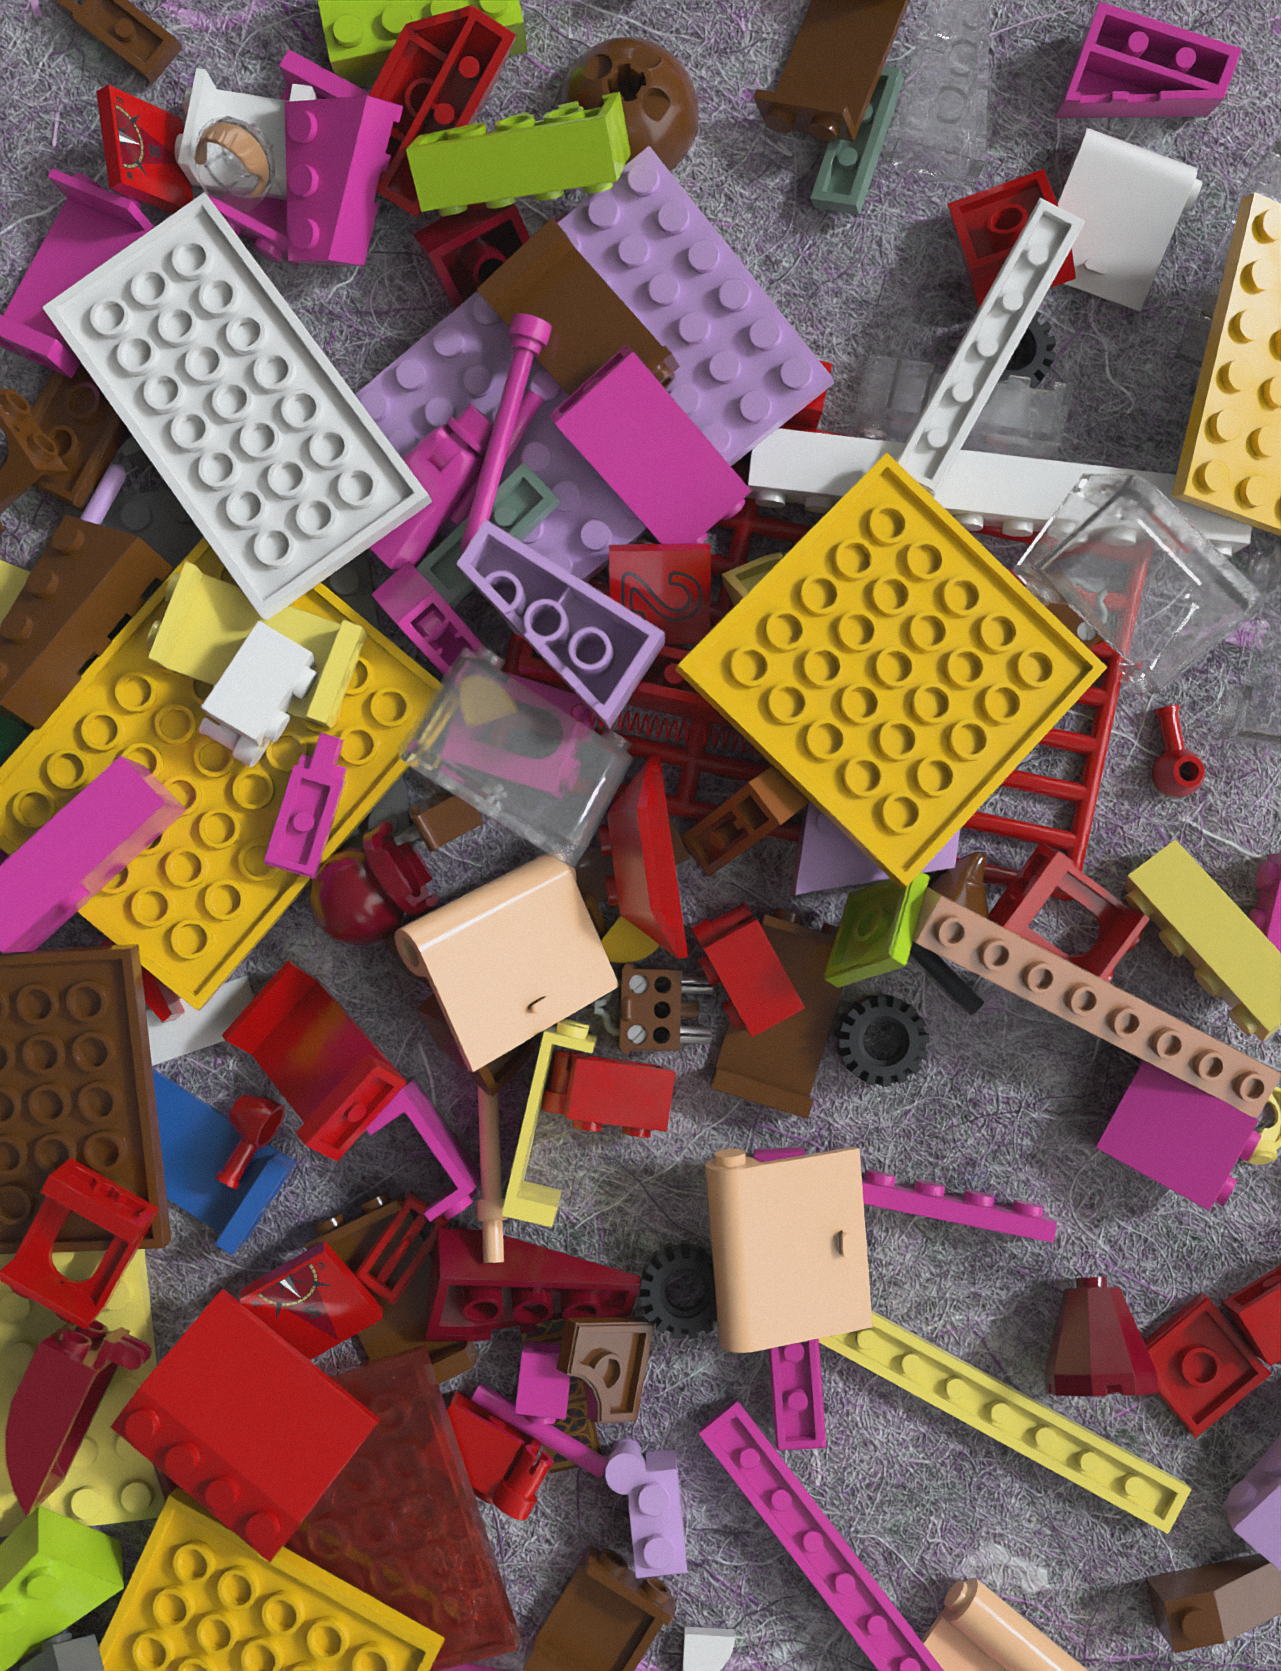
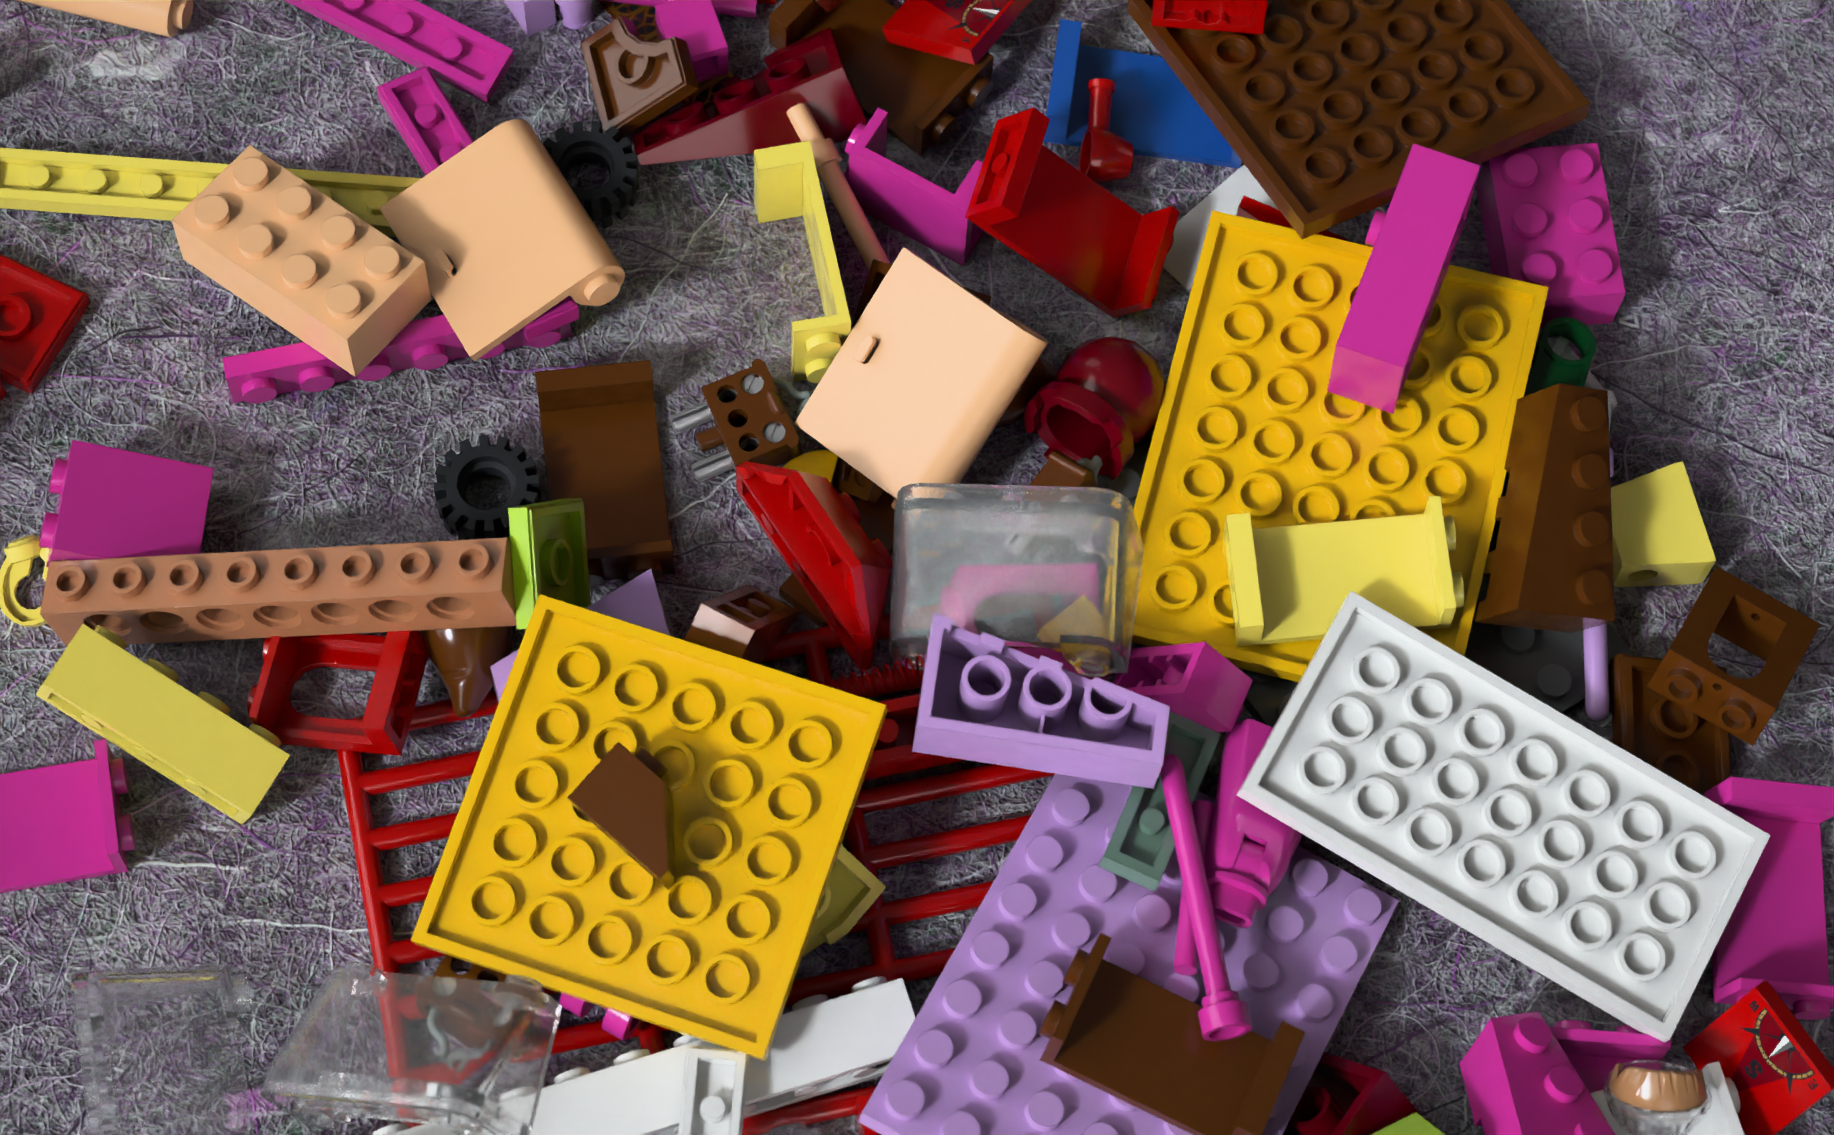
camera: 145 degrees right, 20 degrees down
white hinge [199,621,318,767] -> none
dark pink hinge [264,733,347,879] -> none
red tile [354,1190,452,1305] -> none
red hinge [541,1050,676,1138] -> none
dark pink panel [549,344,751,544] -> none
red tile [609,543,711,644] -> none
red hinge [690,902,805,1037] -> none
dark red cone [1045,1277,1159,1397] -> none
red bar [1152,704,1205,798] -> none
none -> light nougat brick [172,145,432,377]
none -> reddish brown slope [567,741,676,890]

